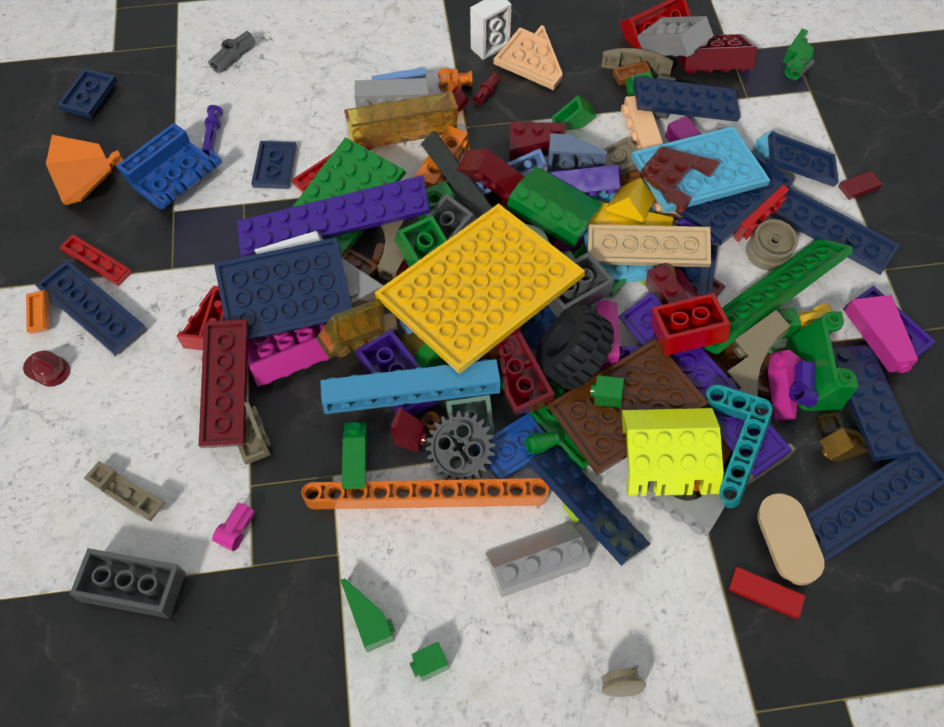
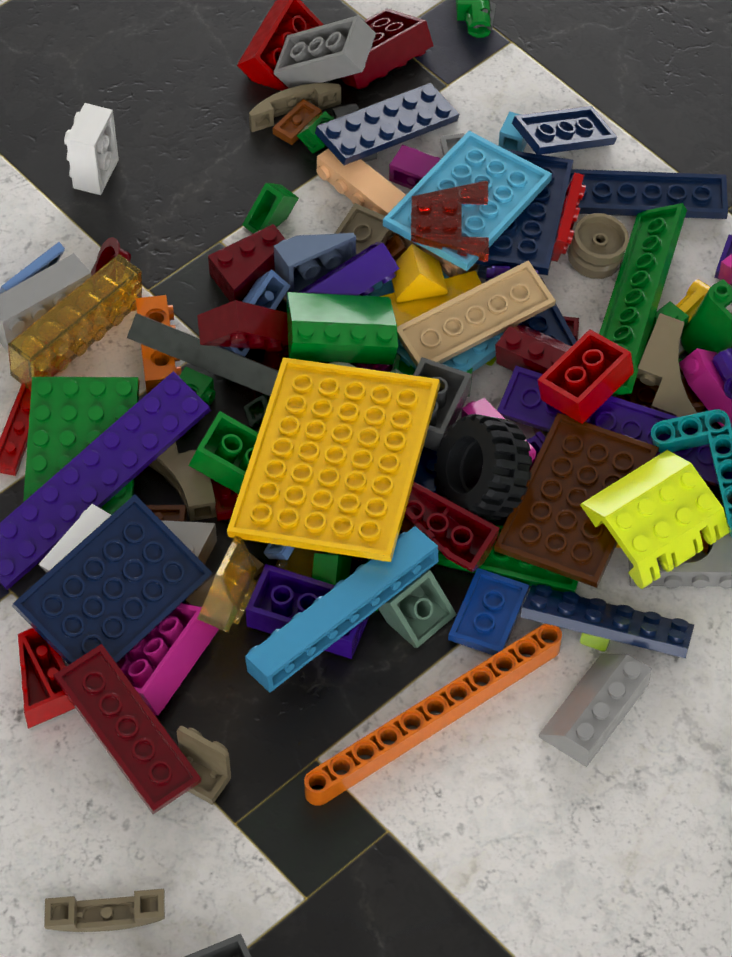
camera: 35 degrees left, 5 degrees down
dark pink piece [212,503,256,552] -> none
green slope [340,578,396,652] -> none
green slope [342,422,369,489] -> none
reddish brown tile [372,243,385,264] -> none
dark red slope [391,408,428,452] -> none
green brick [409,642,449,682] -> none
reddish brown plate [421,411,442,434] -> none
dark grey brick [425,194,477,240] -> none
dark grey gear [425,411,498,480] -> none
orange connector [438,68,473,92] -> none
dark red pin [473,73,501,105] -> none
light nougat wing [494,25,563,90] -> none
green cone [525,432,560,455] -> none
green brick [591,375,624,408] -> none
dark red tile [838,171,883,200] -> none

